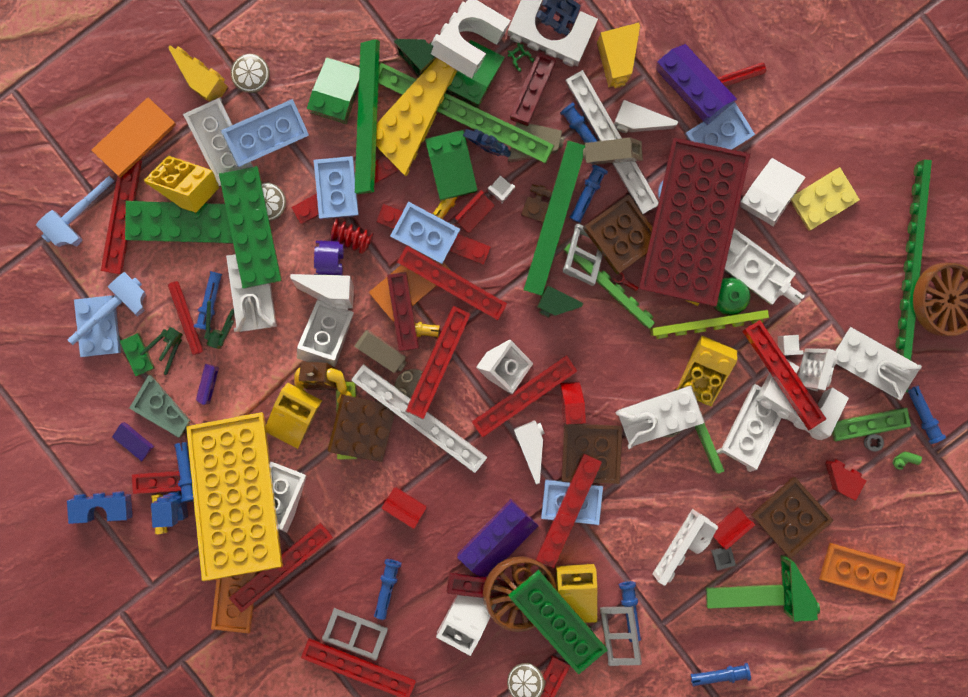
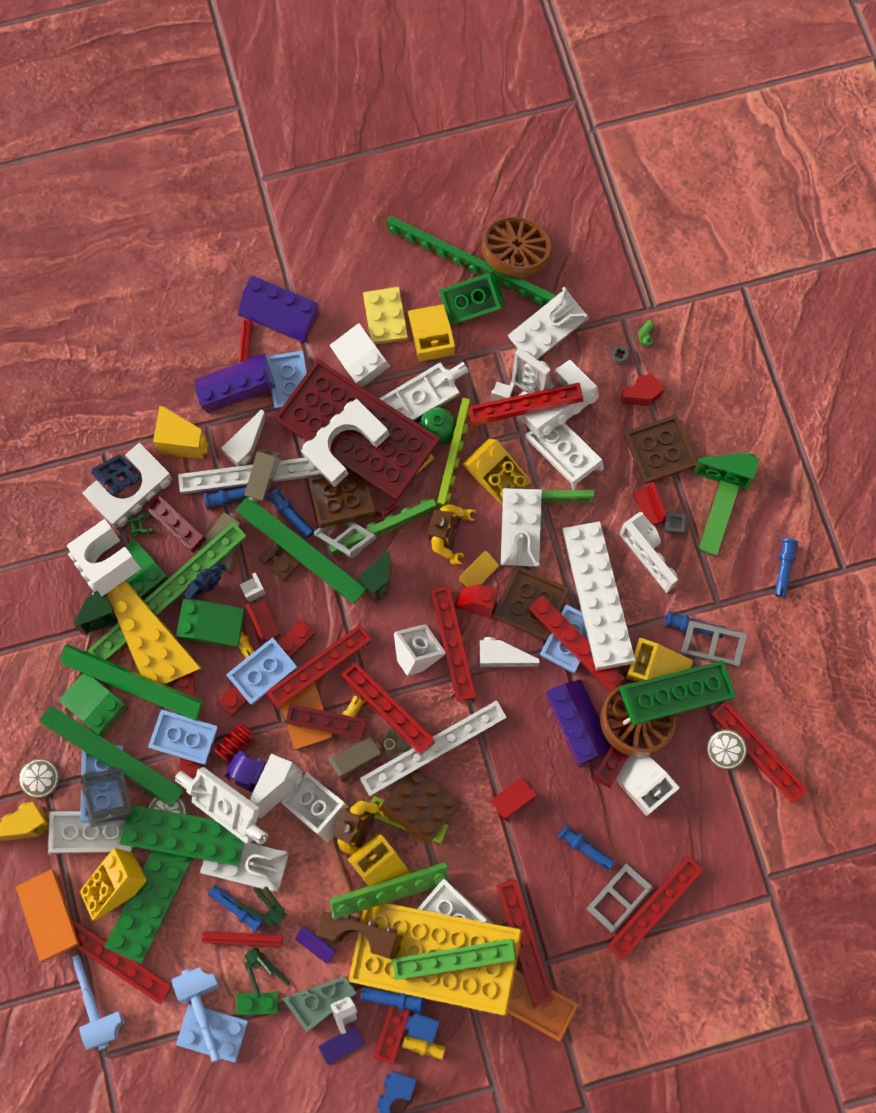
camera: 70 degrees left, 15 degrees down
orange tile [819,542,905,601] -> none
bright green tile [832,408,911,441] -> none
blue pin [908,386,946,444] -> none
none -> green tile [39,705,184,807]
none -> clear smoke window [80,767,133,828]
none -> white plate [175,767,268,845]
none -> dark purple slope [238,275,320,343]
none -> white arch [301,399,390,487]
none -> reddish brown arch [315,910,403,959]
none -> bright green plate [330,862,449,920]
none -> white panel [330,997,357,1034]
none -> bright green plate [392,939,517,981]
none -> yellow slope [408,304,455,362]
none -> torso [428,504,476,565]
none -> green slope [439,270,506,325]
none -> yellow slope [459,550,499,587]
none -> white plate [562,521,635,670]

